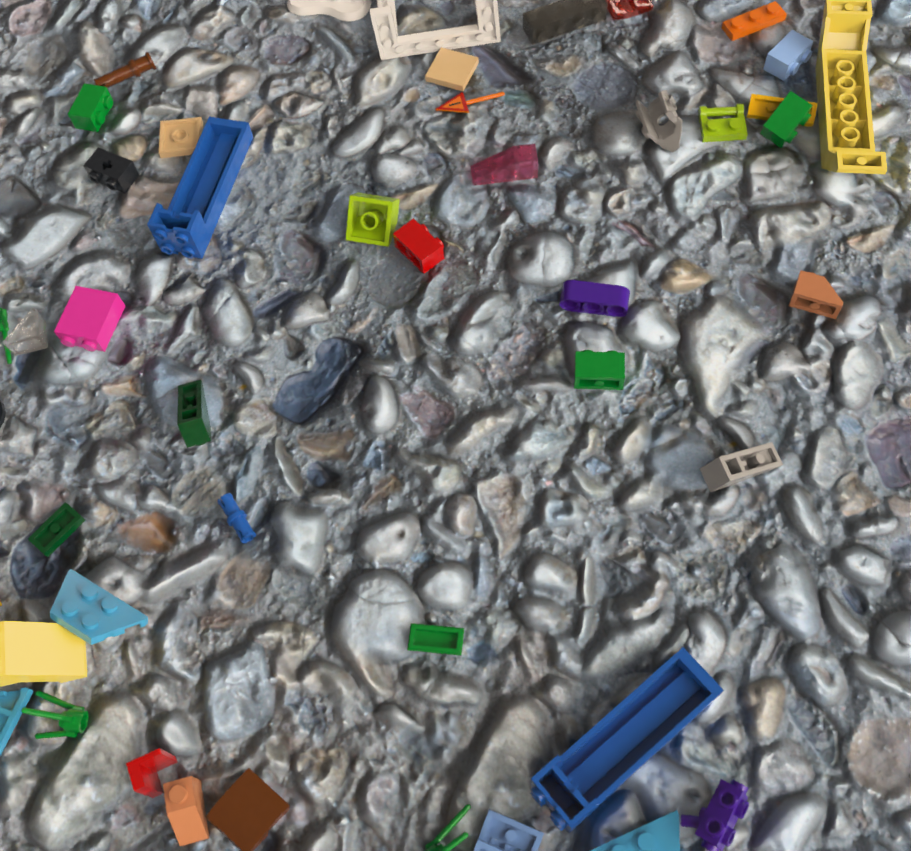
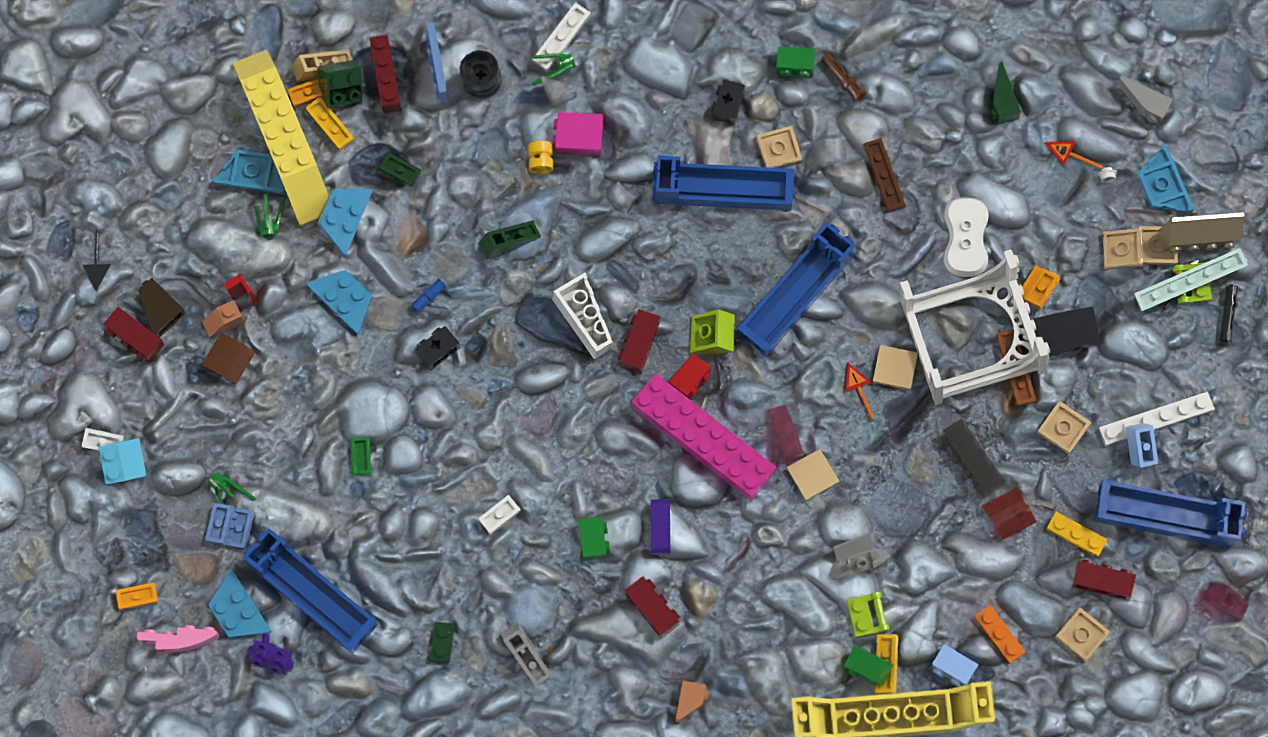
camera: 75 degrees right, 10 degrees up
none -> dark azure wing [306,270,373,335]
none -> black brick [415,326,460,371]
none -> dark green plate [430,622,455,664]
none -> white plate [478,495,521,535]
none -> yellow wheel [528,141,553,174]
none -> white wedge [552,272,612,360]
none -> dark red brick [618,309,660,374]
none -> dark red brick [625,576,680,639]
none -> dark pink brick [631,373,776,502]
none -> blue brick [737,222,856,357]
none -> tan tile [786,449,840,501]
none -> reddish brown tile [863,138,906,213]

